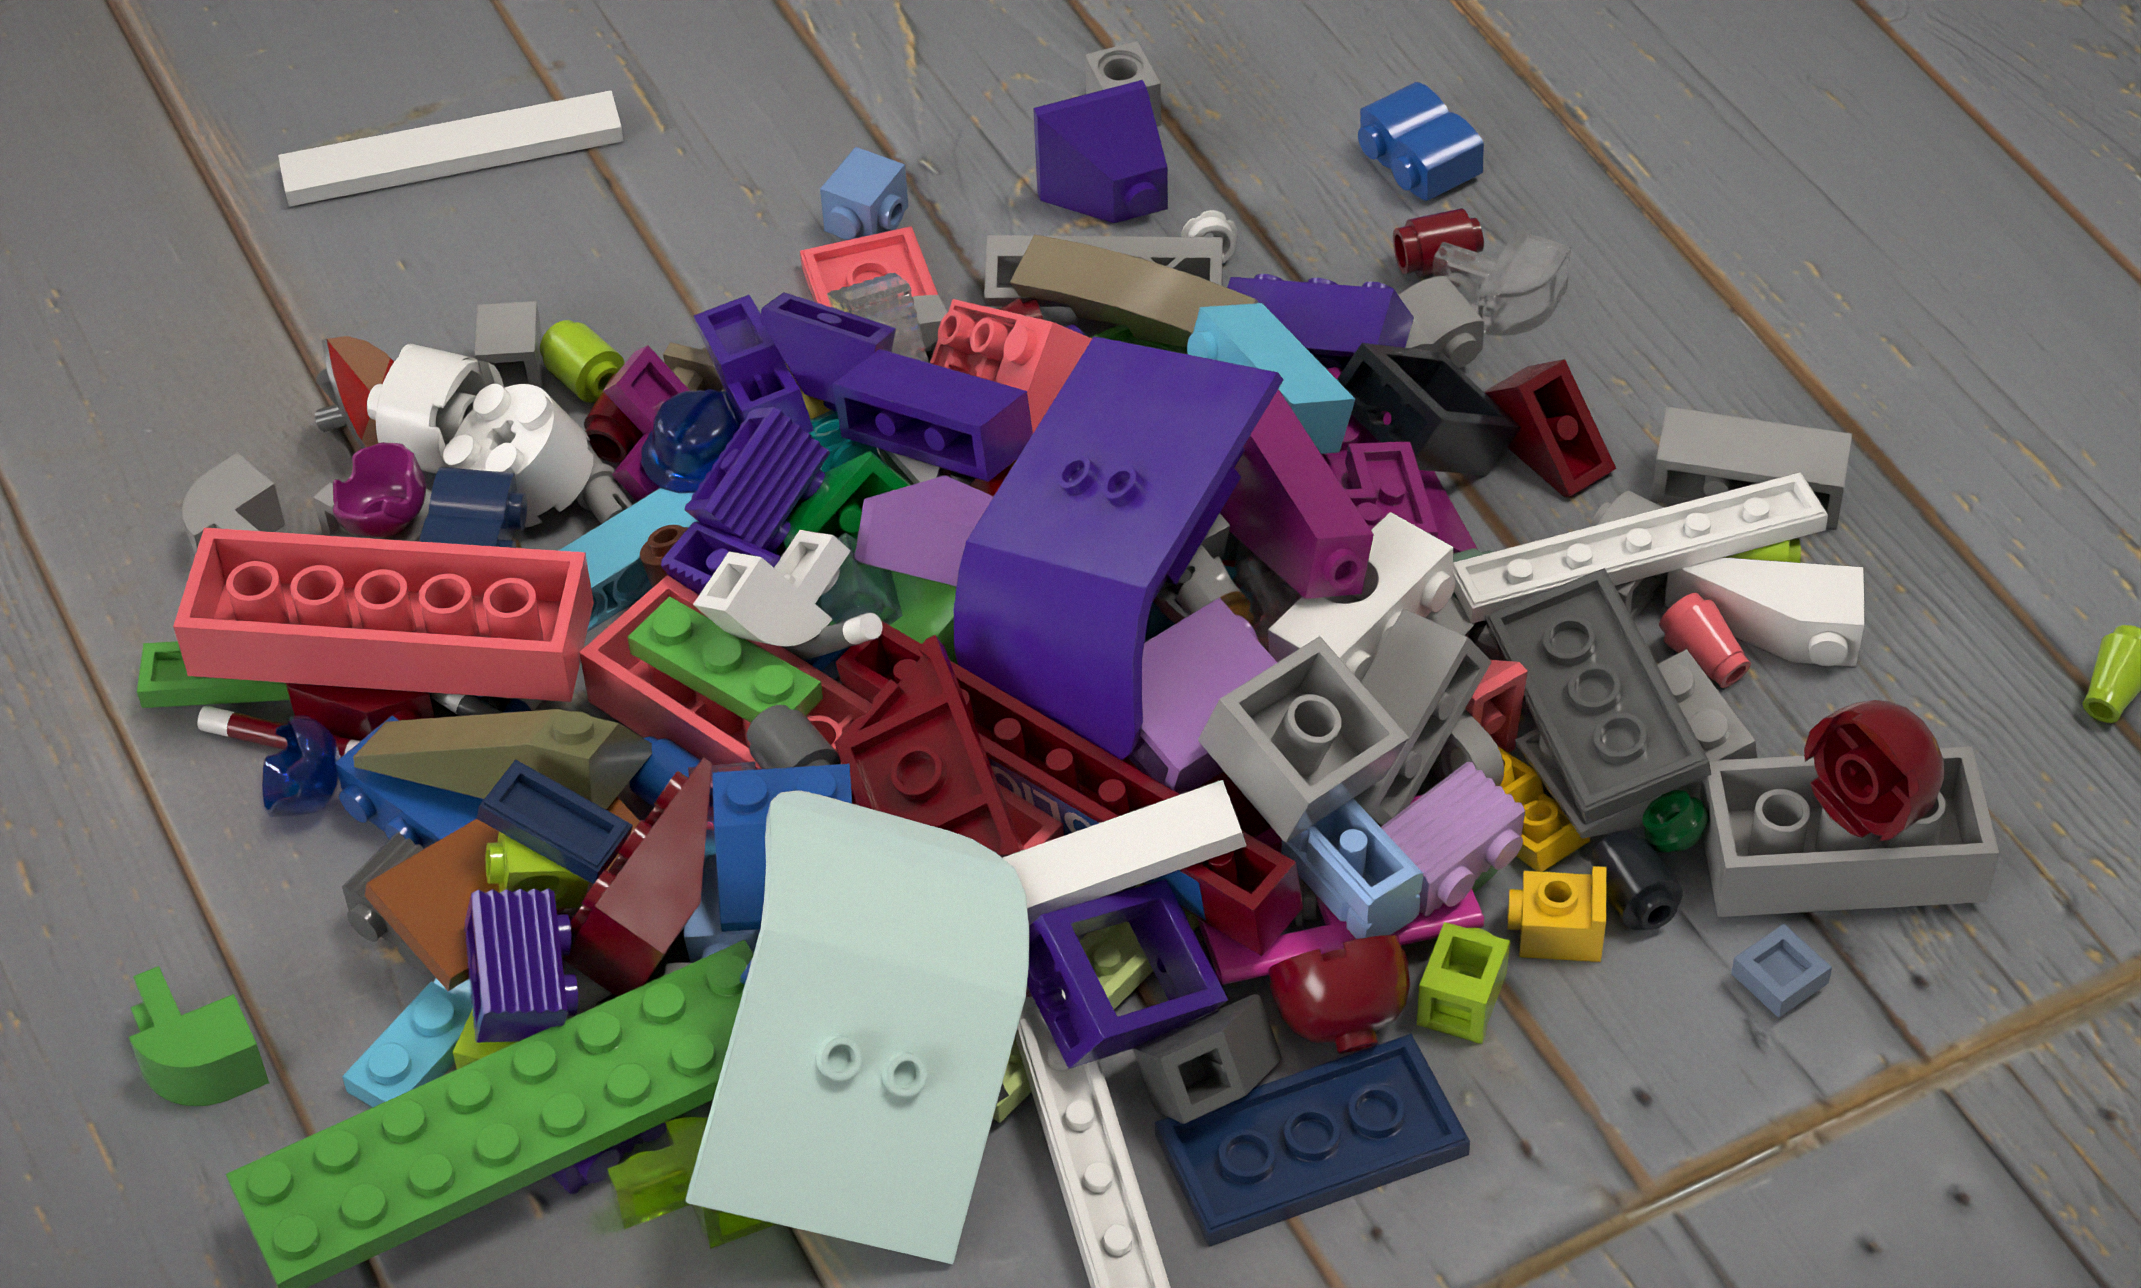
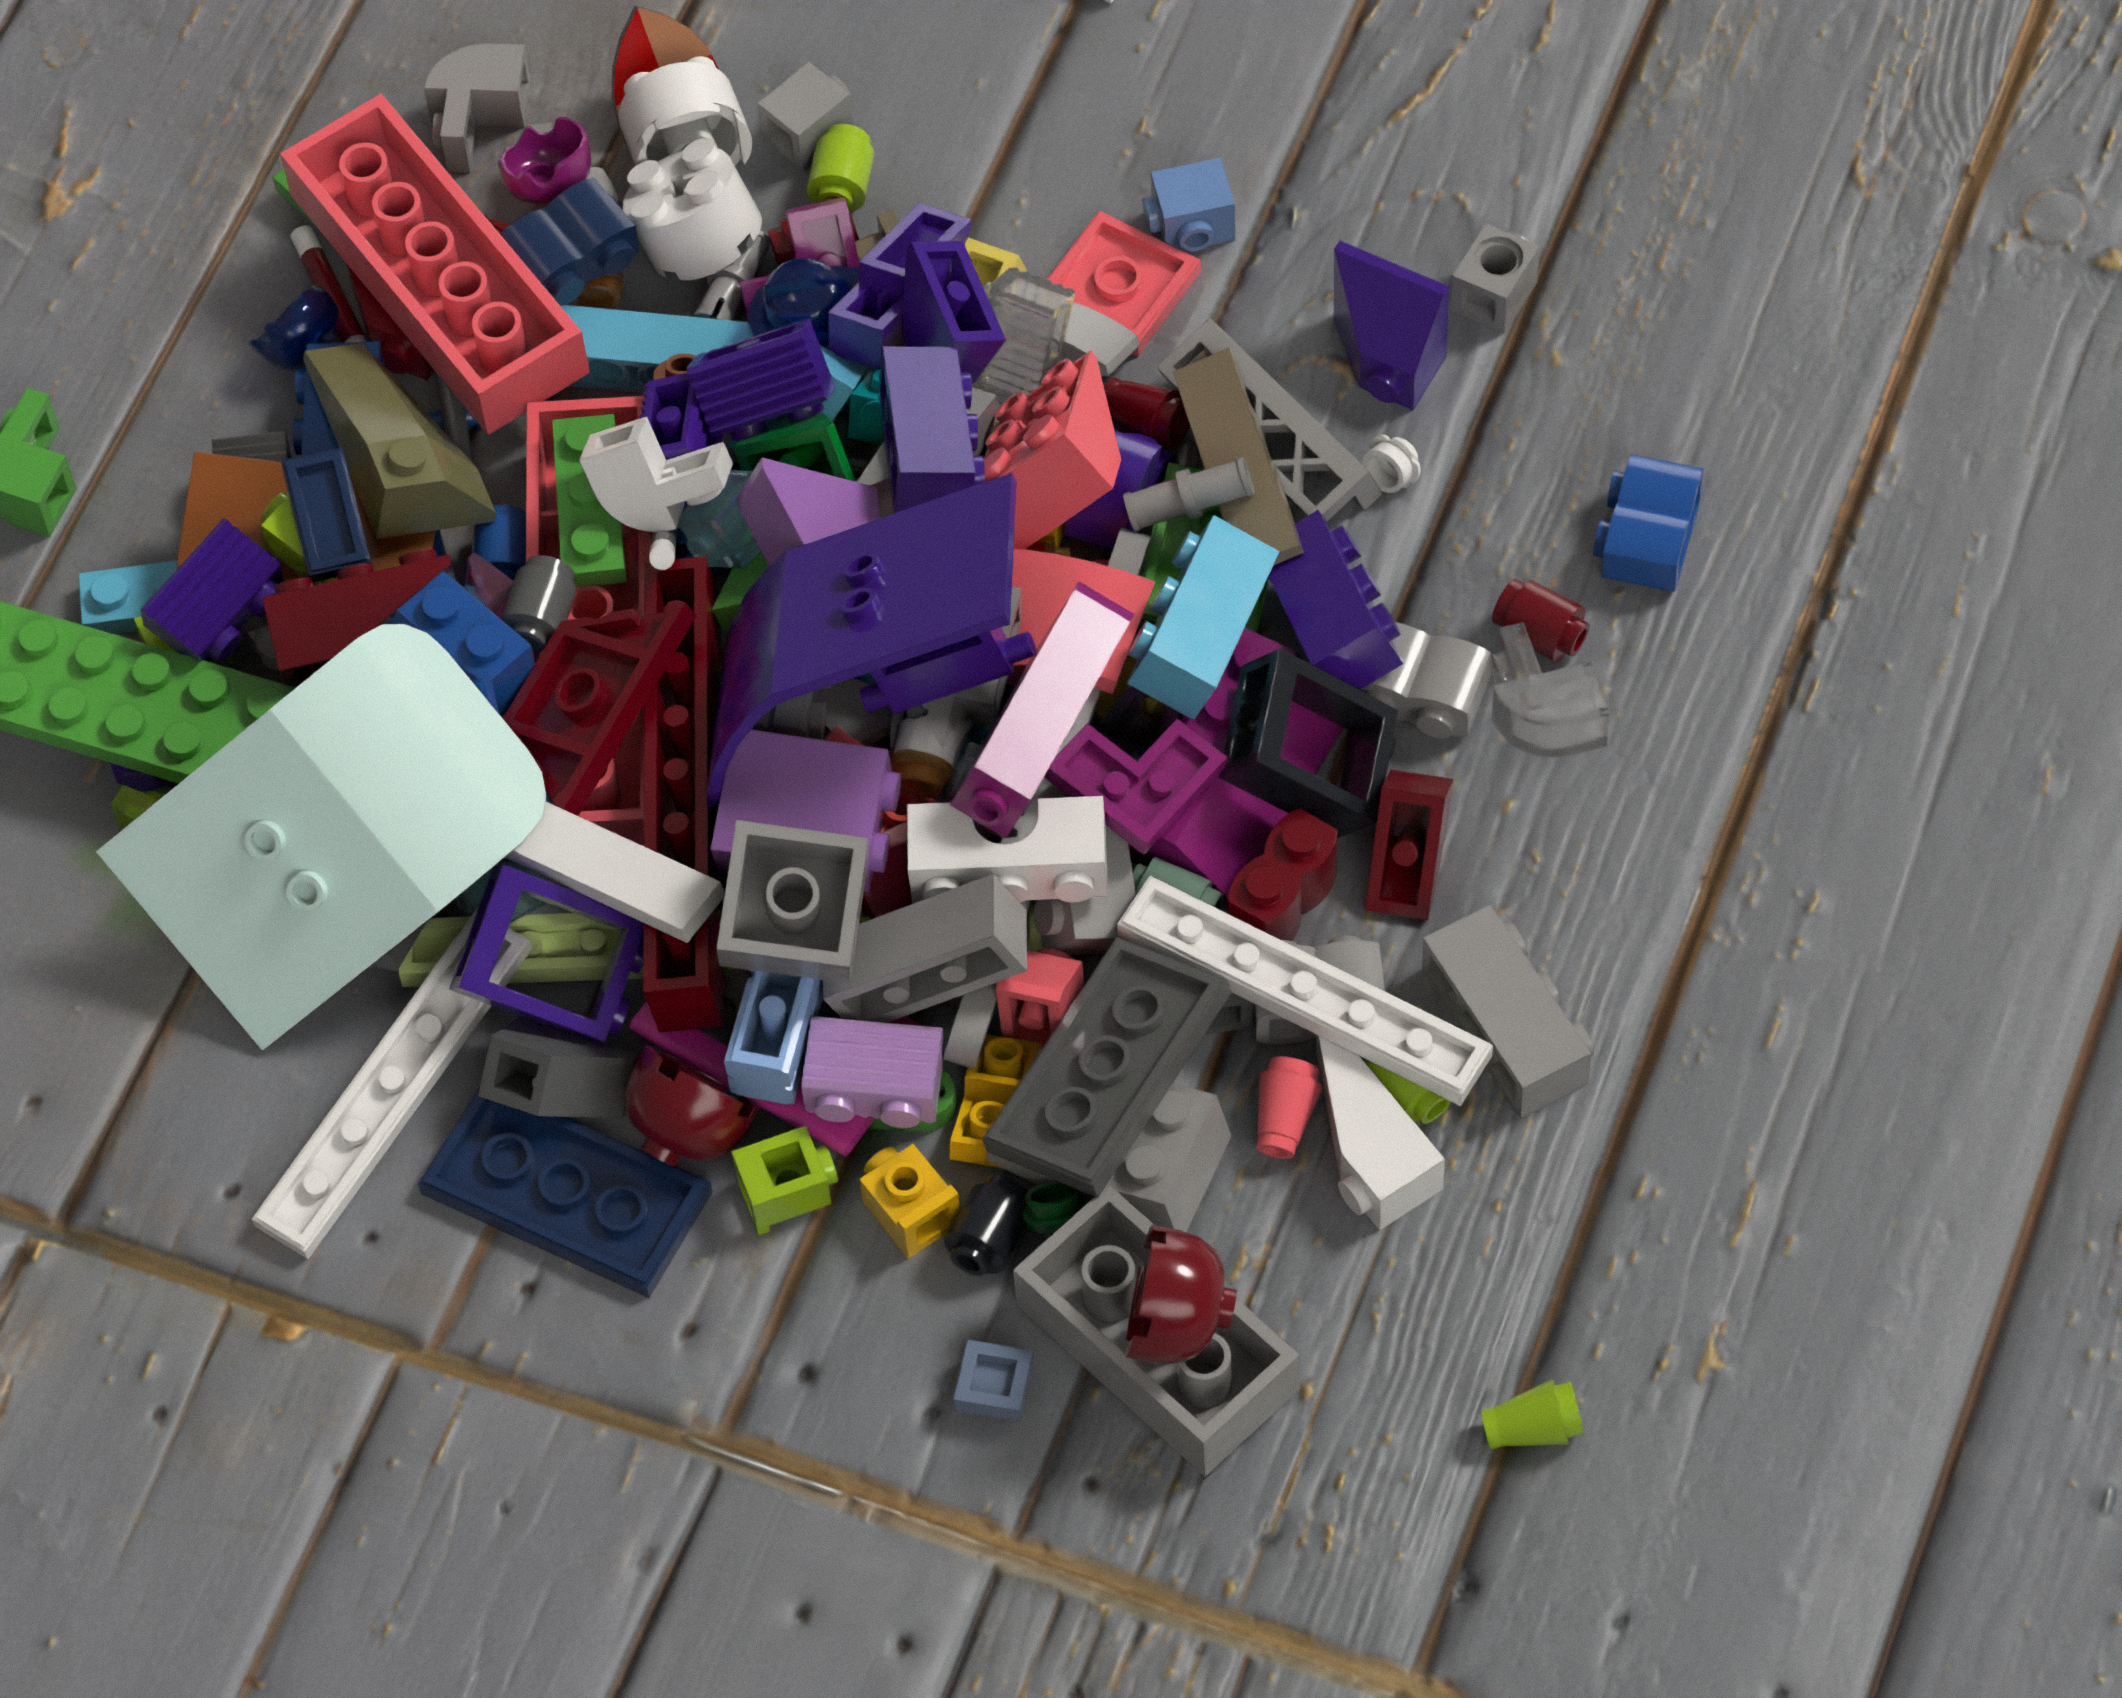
camera: 50 degrees right, 10 degrees up
none -> light grey pin [1123,457,1255,532]
none -> dark red brick [1228,808,1338,941]

